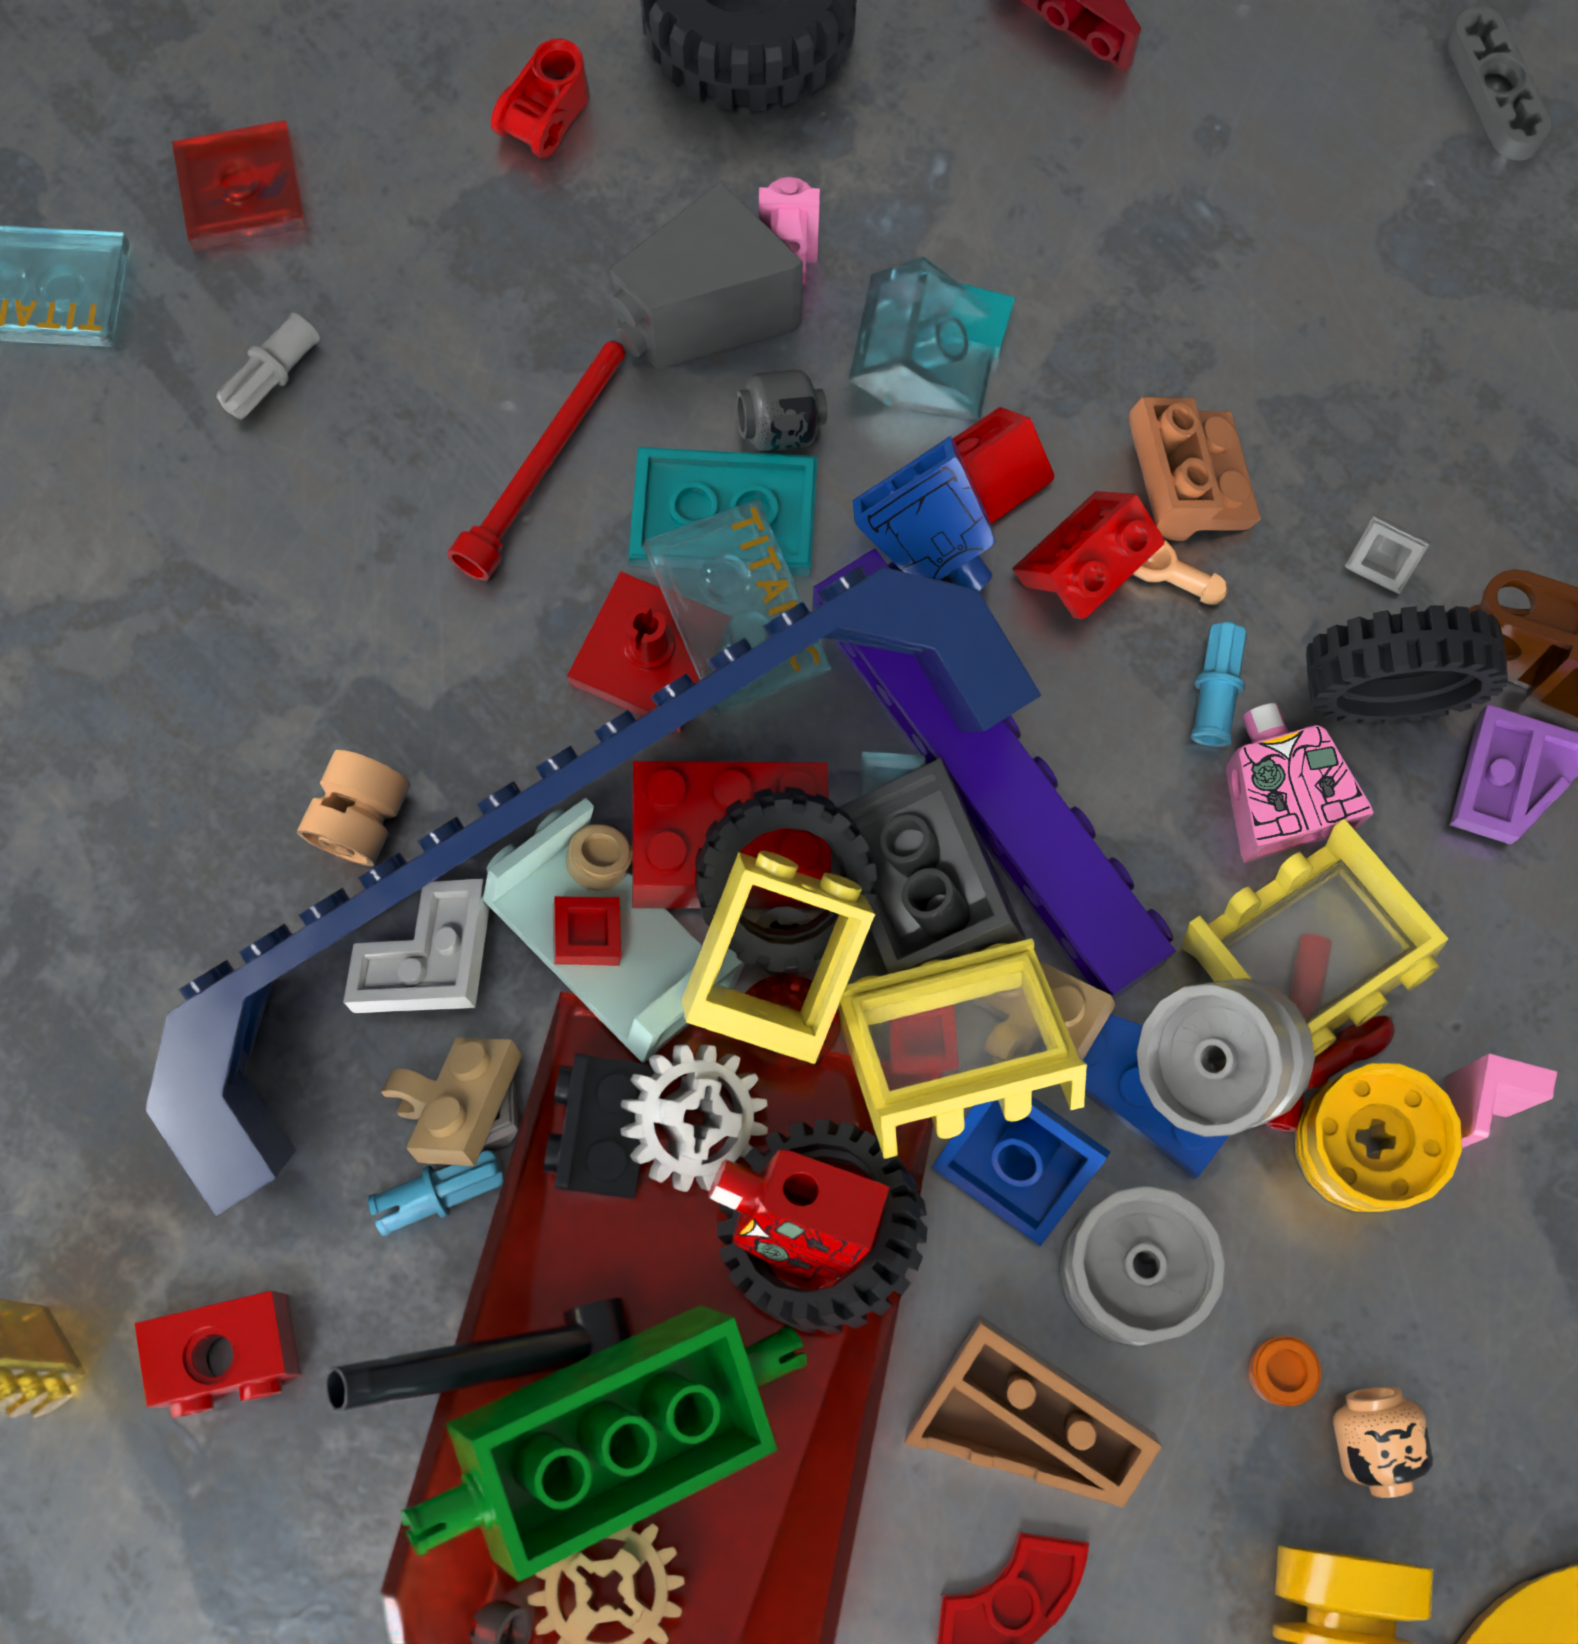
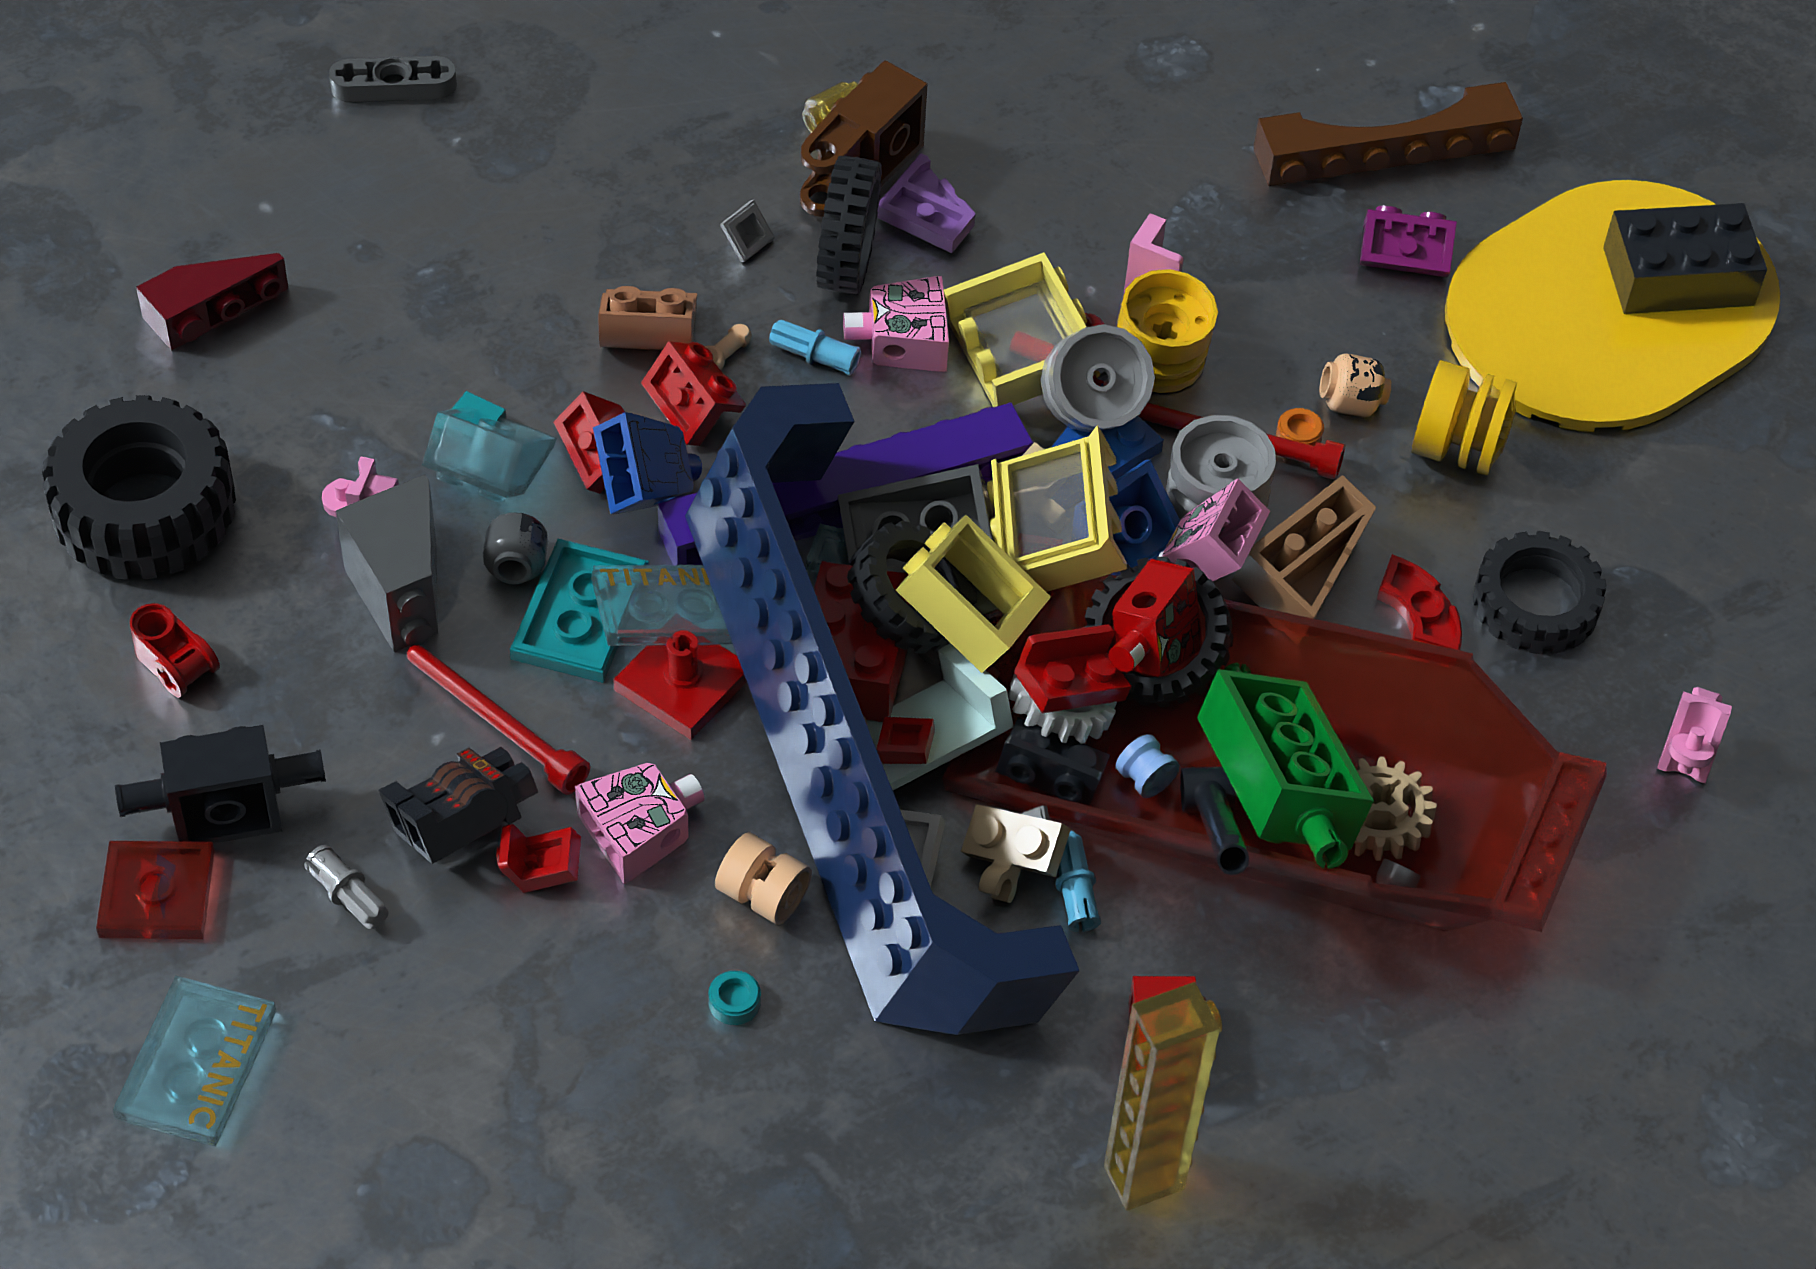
camera: 80 degrees left, 20 degrees down
none -> black brick [115,725,326,850]
none -> black hips [378,747,538,864]
none -> red bracket [496,824,581,893]
none -> bright pink torso [575,763,705,884]
none -> teal tile [708,971,761,1025]
none -> red bracket [1014,624,1131,713]
none -> light blue wheel [1116,734,1180,798]
none -> red piece [1138,403,1346,480]
none -> bright pink torso [1158,478,1270,582]

